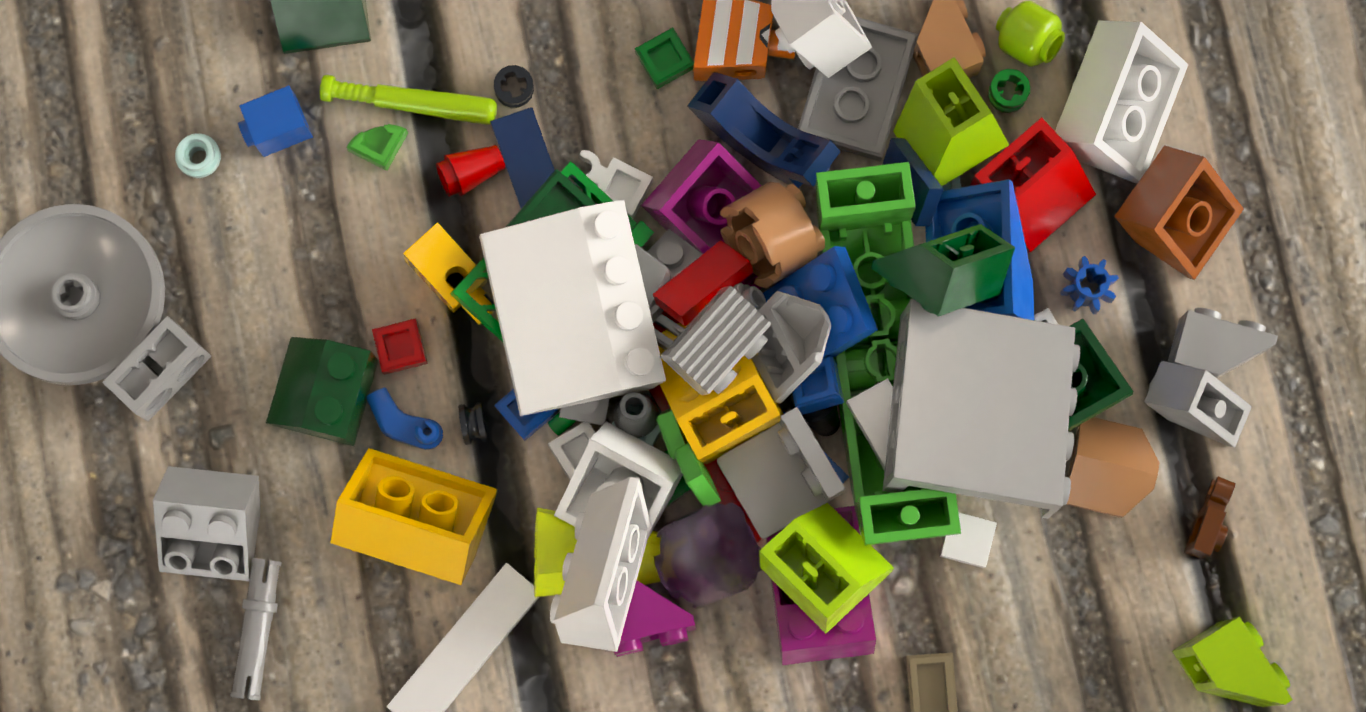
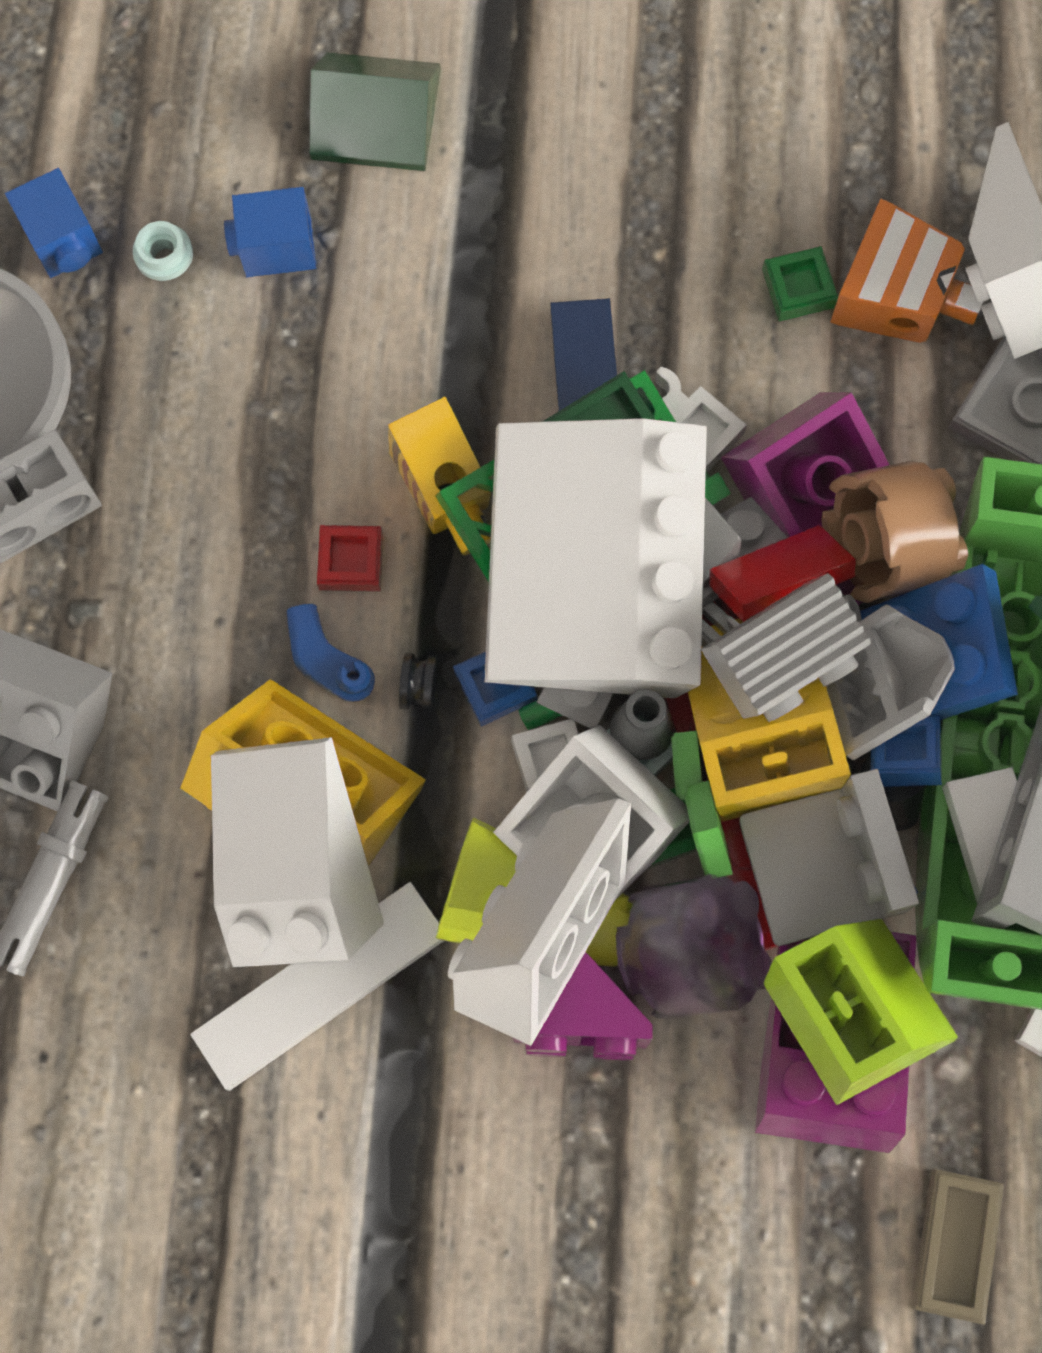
camera: 15 degrees right, 5 degrees down
dark green slope [266,337,379,446] -> none
lime piece [320,75,497,125] -> none
bright green tile [346,124,408,171] -> none
red cone [436,144,506,197] -> none
black bush [494,65,534,108] -> none
dark blue arch [687,72,841,189] -> none
none -> blue brick [5,167,103,279]
none -> white slope [211,737,384,967]

